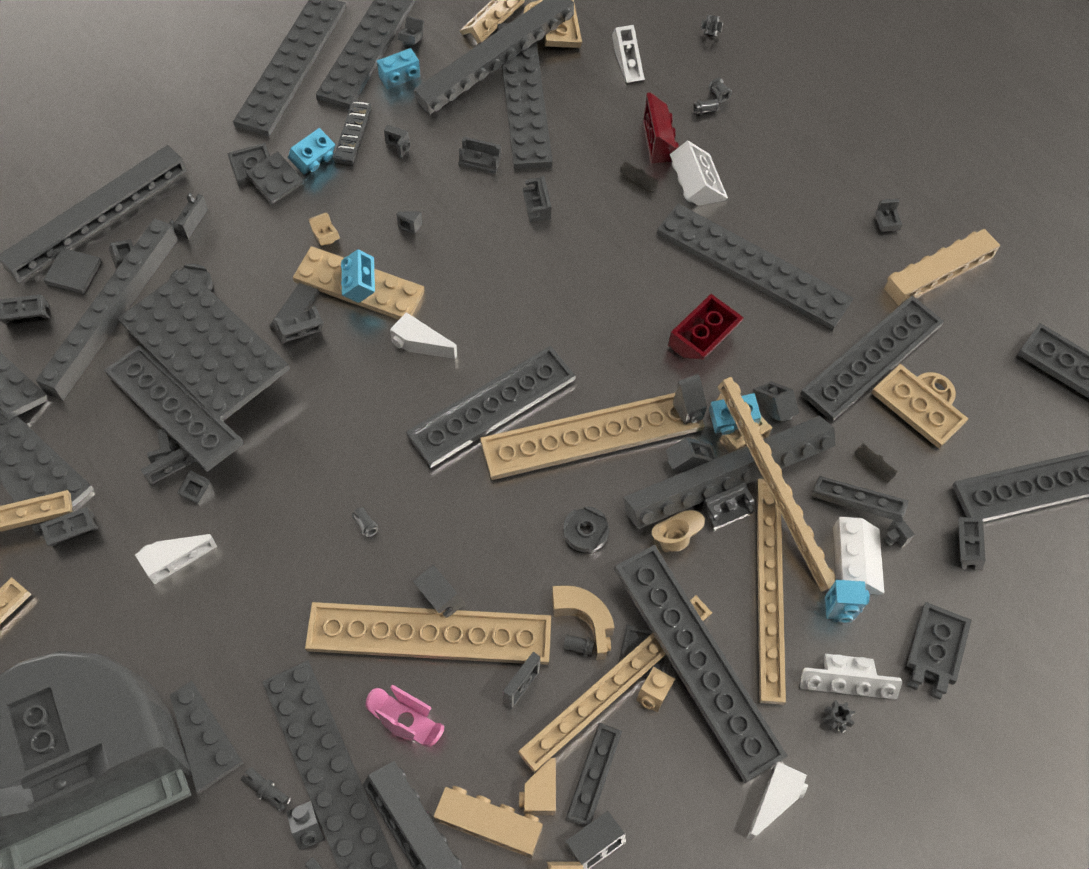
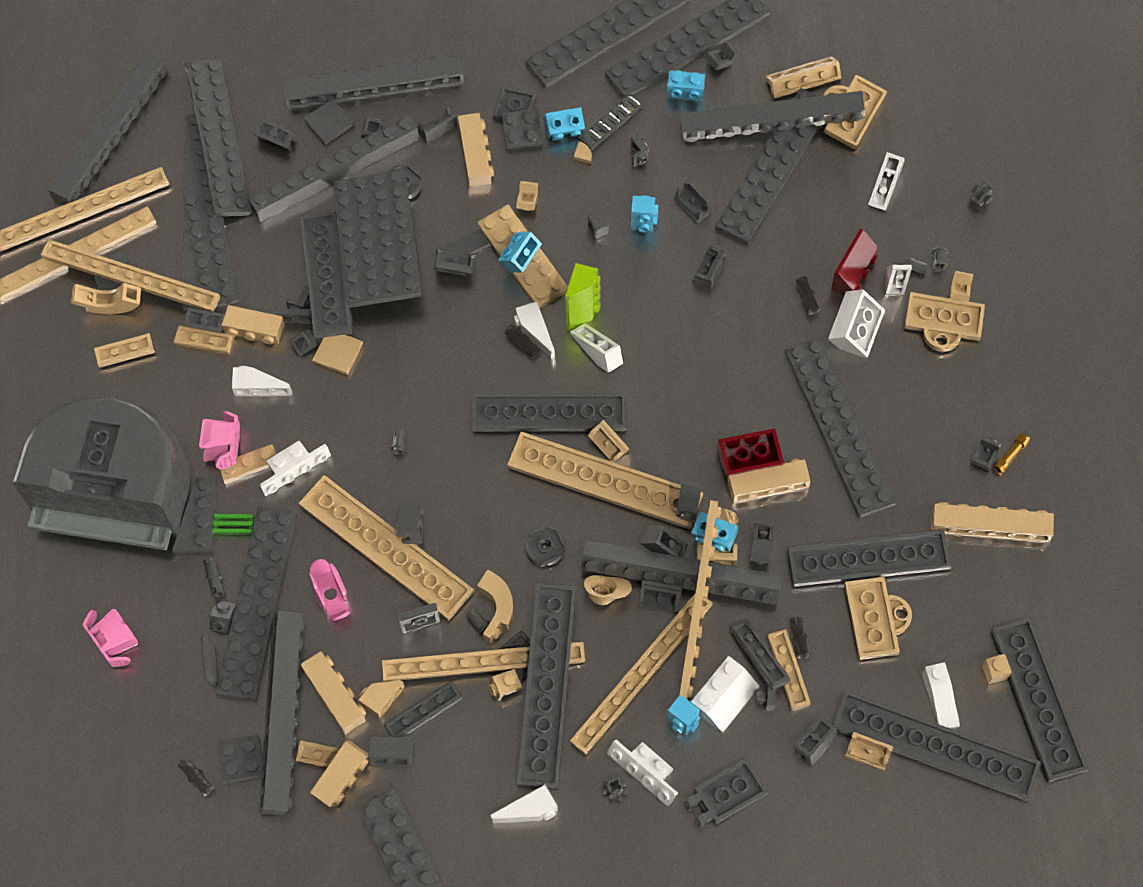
camera: 40 degrees right, 5 degrees up
none -> tan tile [174,326,234,355]
none -> bright pink piece [199,411,241,469]
none -> bright green tile [212,514,254,535]
none -> tan plate [220,444,276,483]
none -> tan brick [222,305,285,345]
none -> white bracket [260,441,331,496]
none -> tan tile [312,335,363,376]
none -> tan brick [458,113,494,187]
none -> clear smoke pin [505,324,540,358]
none -> lime slope [565,263,601,331]
none -> white slope [570,323,623,372]
none -> tan tile [574,141,592,164]
none -> tan hinge [588,420,629,463]
none -> medium azure brick [631,195,658,232]
none -> tan brick [728,459,811,503]
none -> tan tile [766,629,811,711]
none -> tan hinge [845,732,893,771]
none -> white slope [884,265,912,295]
none -> tan plate [904,292,985,352]
none -> white slope [922,662,960,729]
none -> tan bracket [950,271,973,301]
none -> tan brick [982,654,1012,685]
none -> pearl gold bar [993,433,1030,473]

